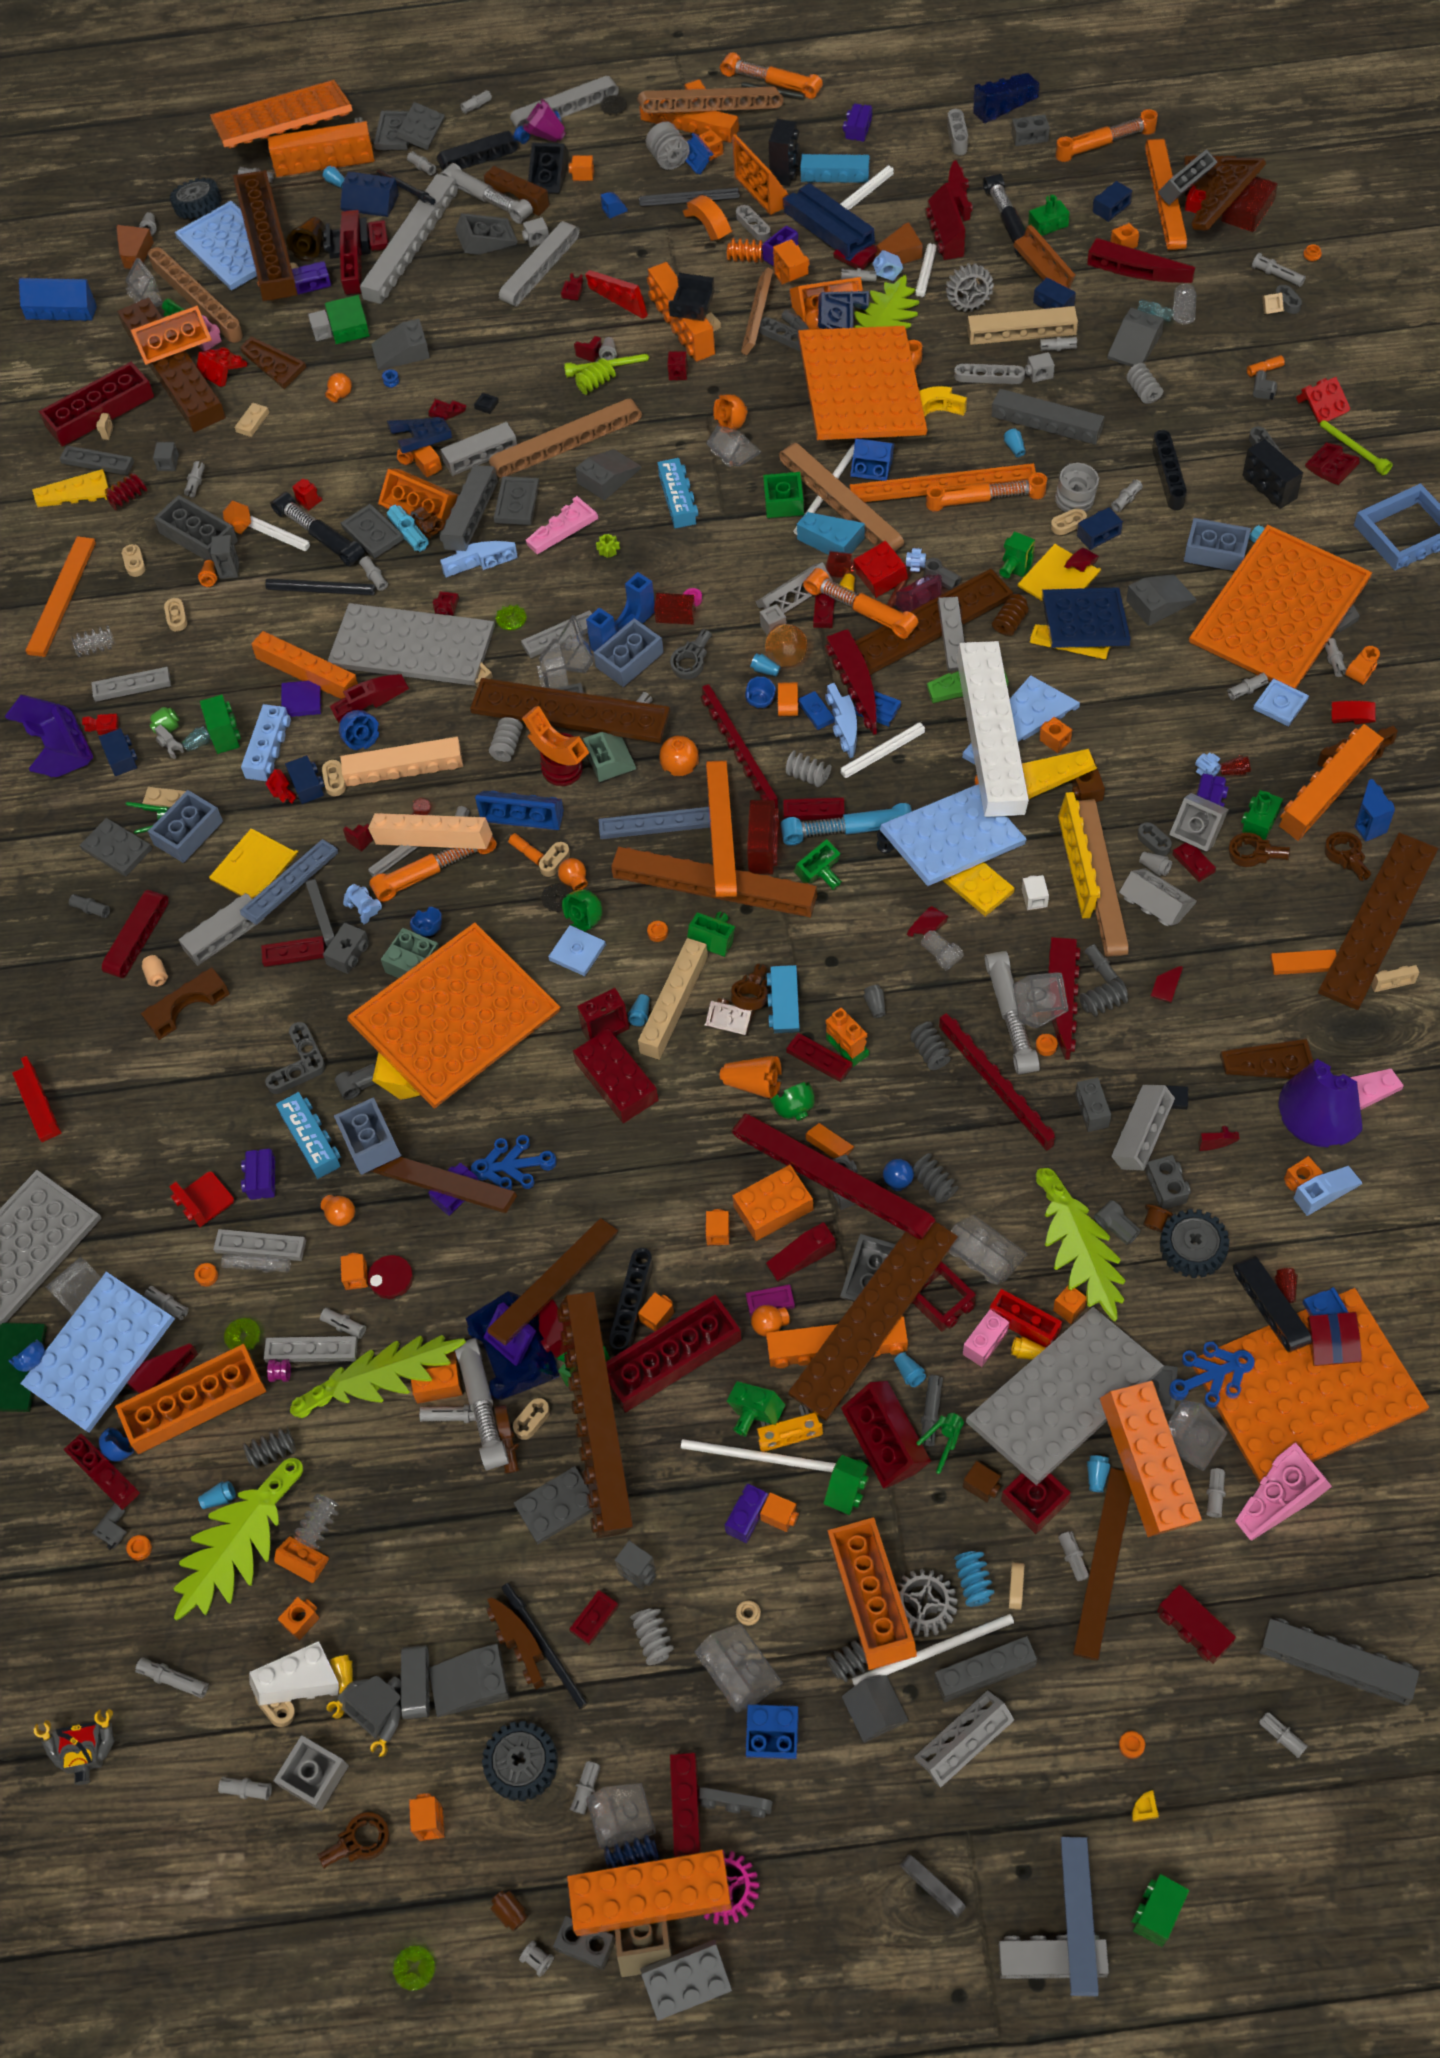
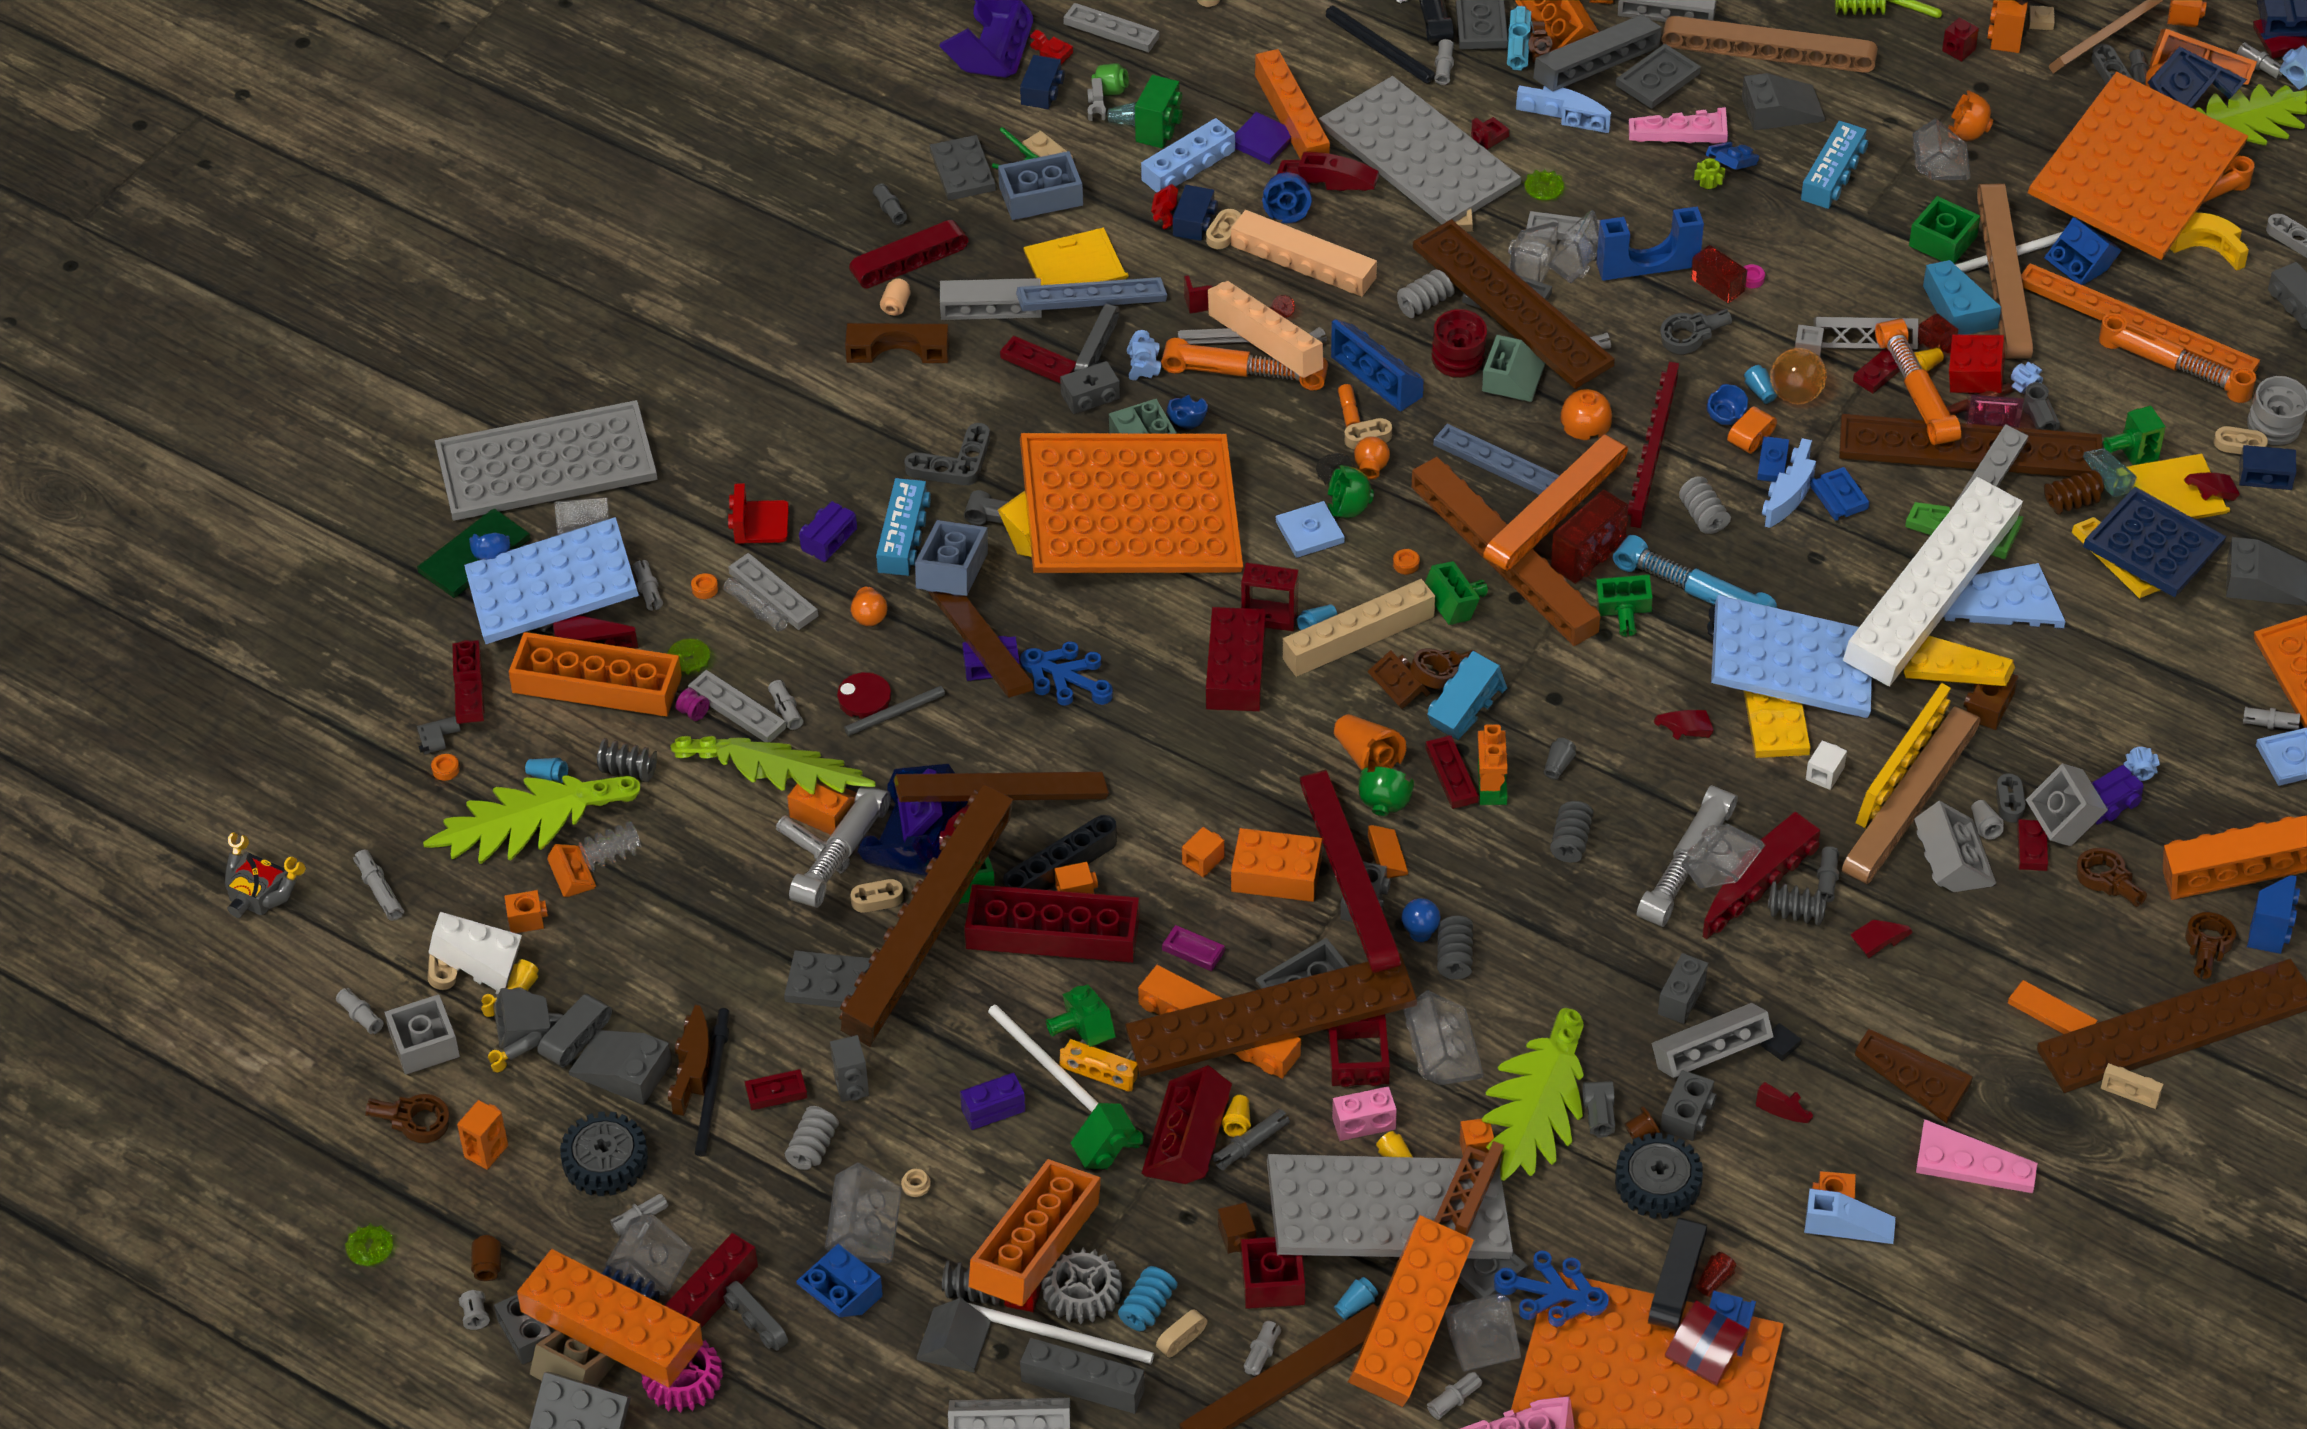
camera: 35 degrees right, 10 degrees down
red fence [12,1056,62,1142] -> none
blue hair [99,1428,135,1462] -> none
orange brick [341,1253,368,1290] -> none
reddish brown pin [495,1405,519,1474] -> none
orange arch [522,706,589,765] -> none
sand blue brick [594,618,664,687] -> none
orange piece [751,1305,790,1337] -> none
orange brick [760,1492,799,1532] -> none
dark red slope [766,1222,836,1282] -> none
dark red plate [783,797,844,820] -> none
dark red slope [825,629,877,735] -> none
white axle [840,722,925,778] -> none
dark azure cone [894,1352,926,1387] -> none
green plant [916,1413,964,1474] -> none
clear piece [921,930,964,970] -> none
dark red plate [939,1013,1055,1151] -> none
red brick [989,1289,1062,1347] -> none
dark azure cone [1004,428,1026,457] -> none
orange tile [1035,1034,1058,1056] -> none
orange brick [1039,717,1072,753] -> none
clear red cone [1220,755,1251,776] -> none
green brick [1241,790,1283,840] -> none
dark purple cone [1278,1059,1363,1147] -> none
none -> dark grey bar [844,686,945,736]
none -> yellow cone [1222,1095,1251,1137]
none -> dark orange fence [1434,1141,1504,1236]
none -> blue plate [1706,142,1760,170]
none -> clear light blue slope [2083,448,2137,497]

